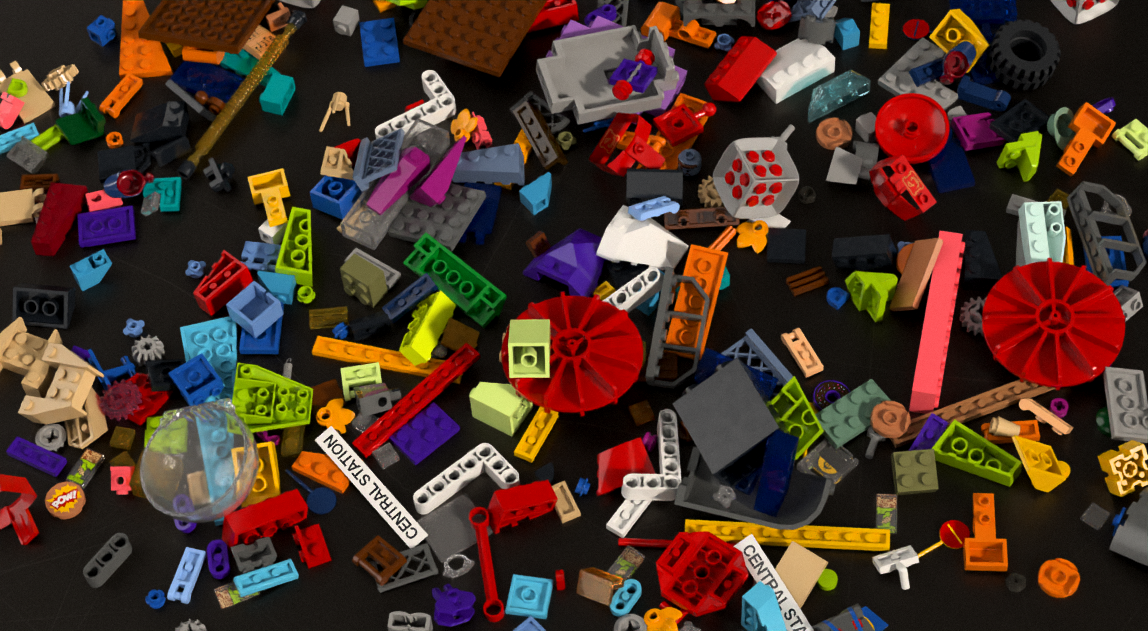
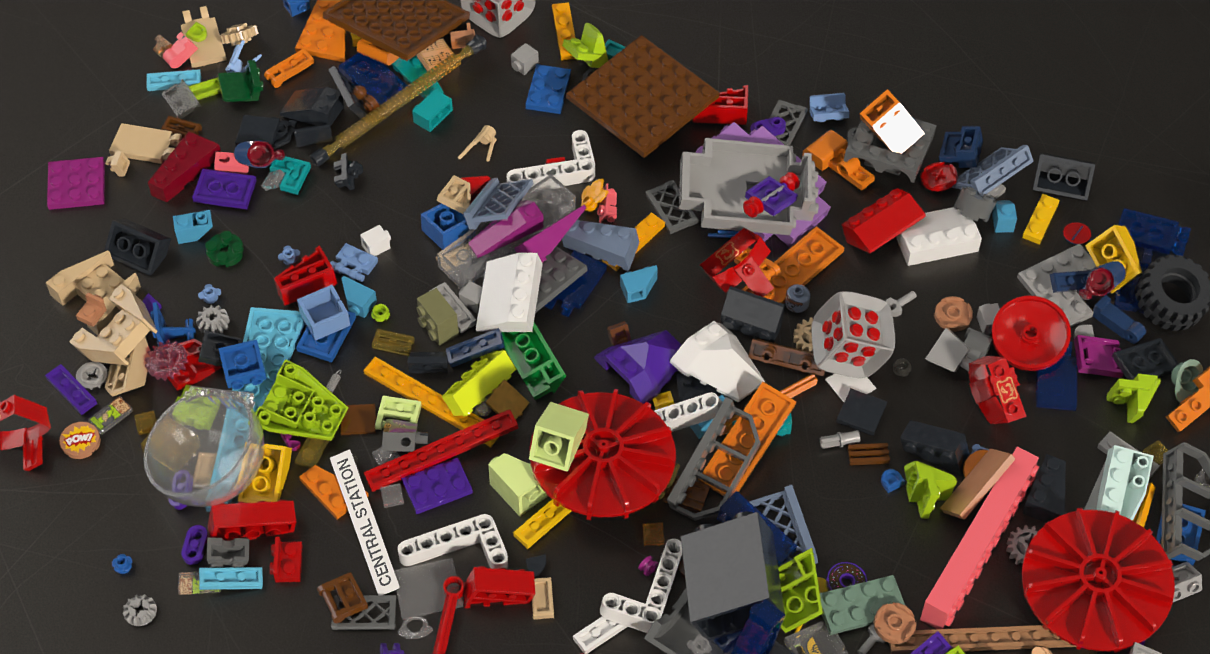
camera: 15 degrees right, 0 degrees up
dark grey beam [83,533,132,588] -> none
orange bush [106,132,123,149] -> none
clear yellow plate [110,426,136,450] -> none
coral brick [110,466,135,495] -> none
light blue plate [167,547,206,604] -> none
yellow plate [248,168,290,227] -> none
lime wedge [275,207,313,287] -> none
dark blue piece [285,469,337,514] -> none
light orange plate [316,399,355,434] -> none
blue plate [332,322,350,340] -> none
dark brown fence [513,100,568,170] -> none
olive plate [556,131,577,150] -> none
blue plate [574,477,591,497] -> none
red slope [596,437,656,496] -> none
light blue plate [628,196,680,221] -> none
red plate [653,102,716,147] -> none
medium blue plate [714,34,734,52] -> none
light orange plate [736,220,769,254] -> none
light nougat plate [781,327,824,378] -> none
clear light blue wedge [808,70,871,123] -> none
none -> nougat bracket [76,292,107,327]
none -> dark green plate [205,231,244,267]
none -> light grey brick [459,281,483,314]
none -> white slope [476,253,543,332]
none -> light grey axle [820,430,860,449]

